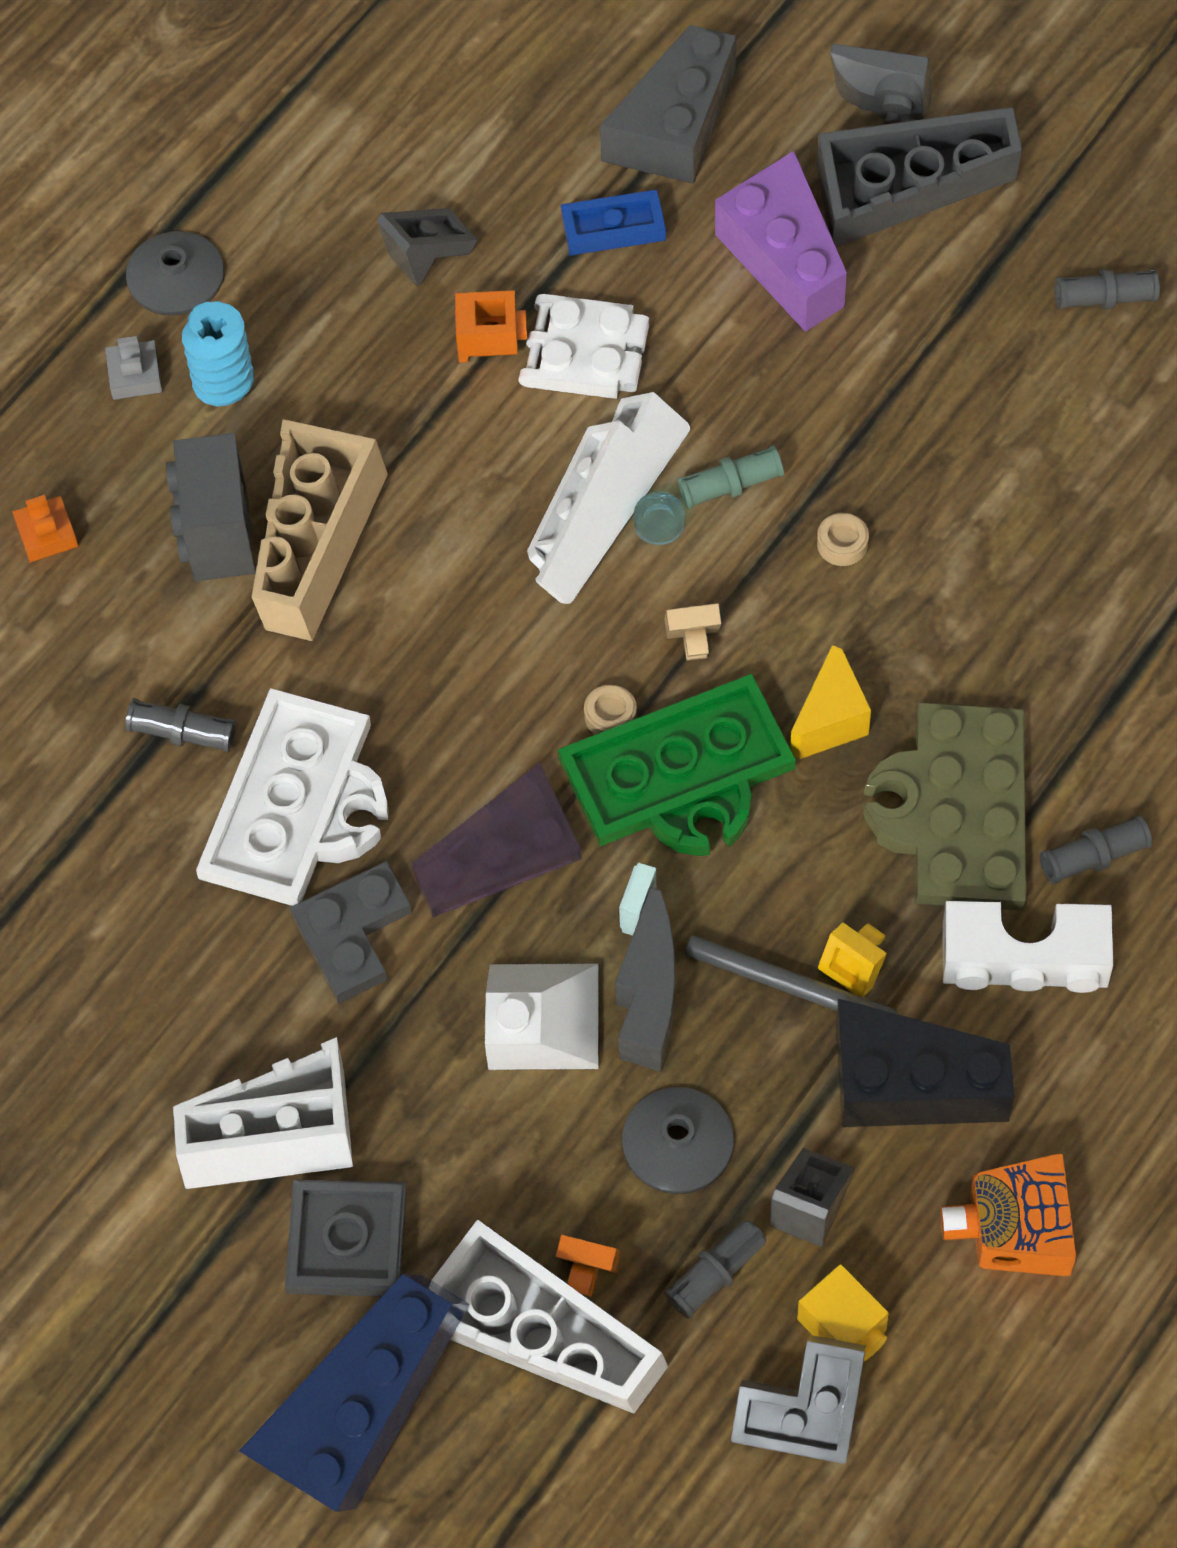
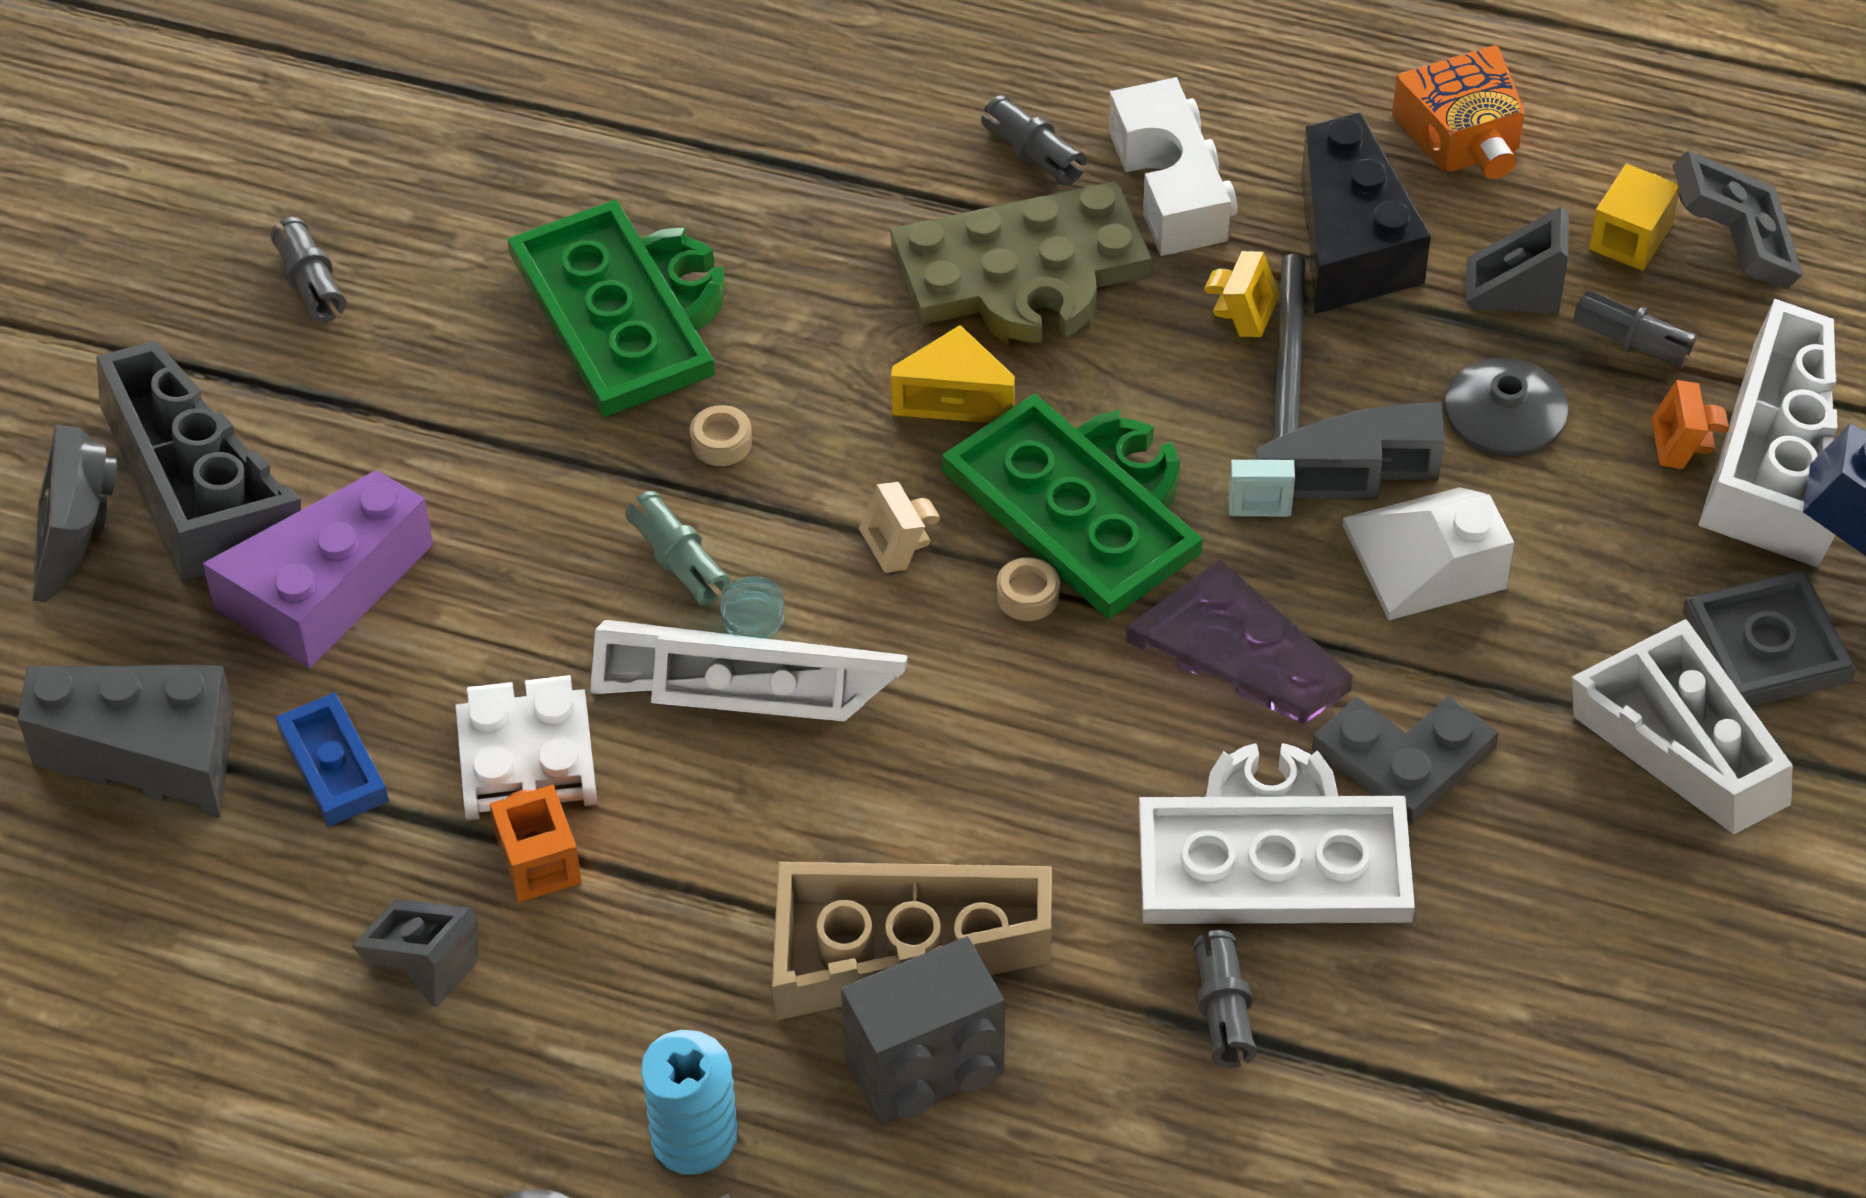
camera: 110 degrees left, 10 degrees down
none -> green plate [507,199,726,418]

